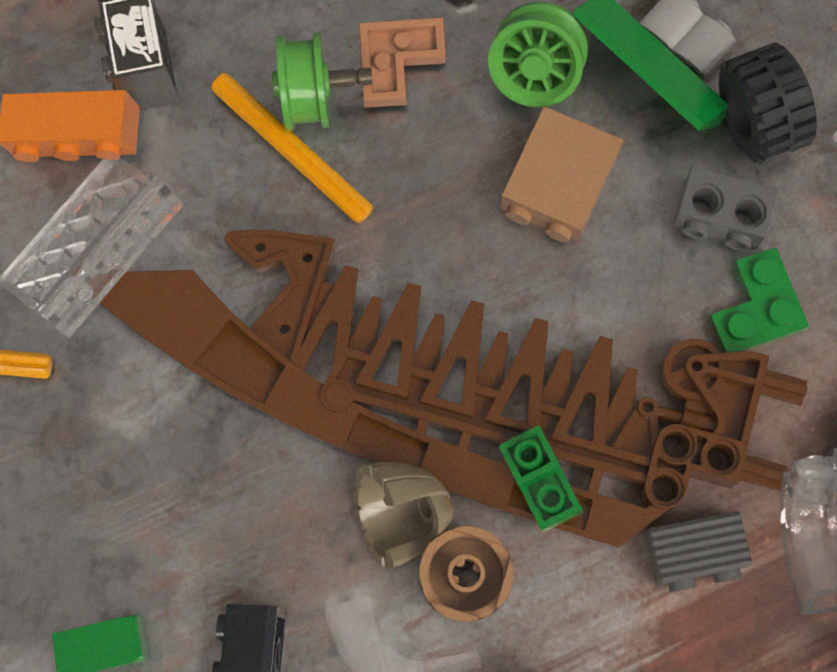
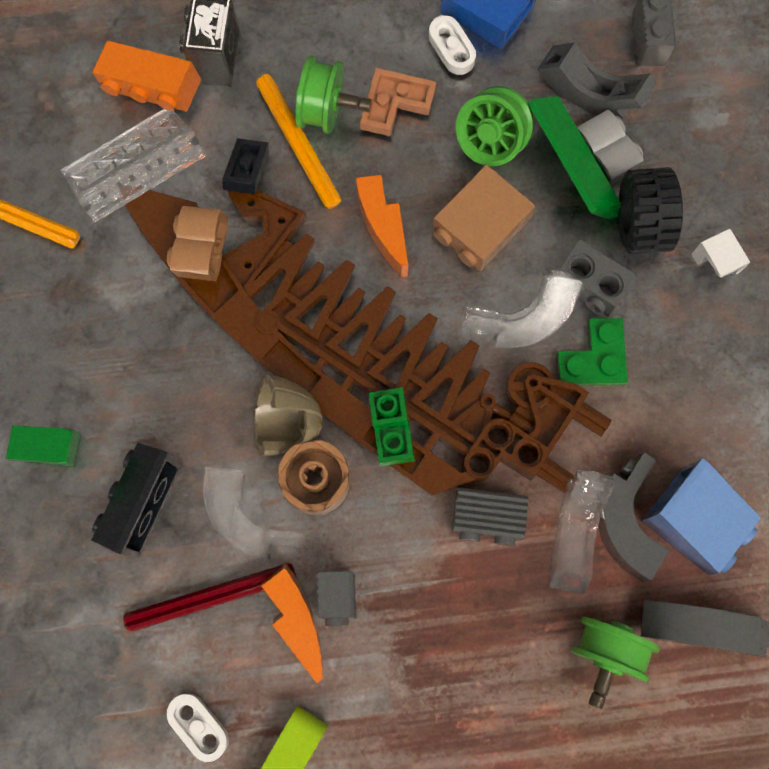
camera: 15 degrees right, 0 degrees up
none -> medium nougat brick [167,206,228,281]
none -> black plate [222,138,269,194]
none -> orange slope [356,175,408,277]
none -> clear arch [464,268,582,348]

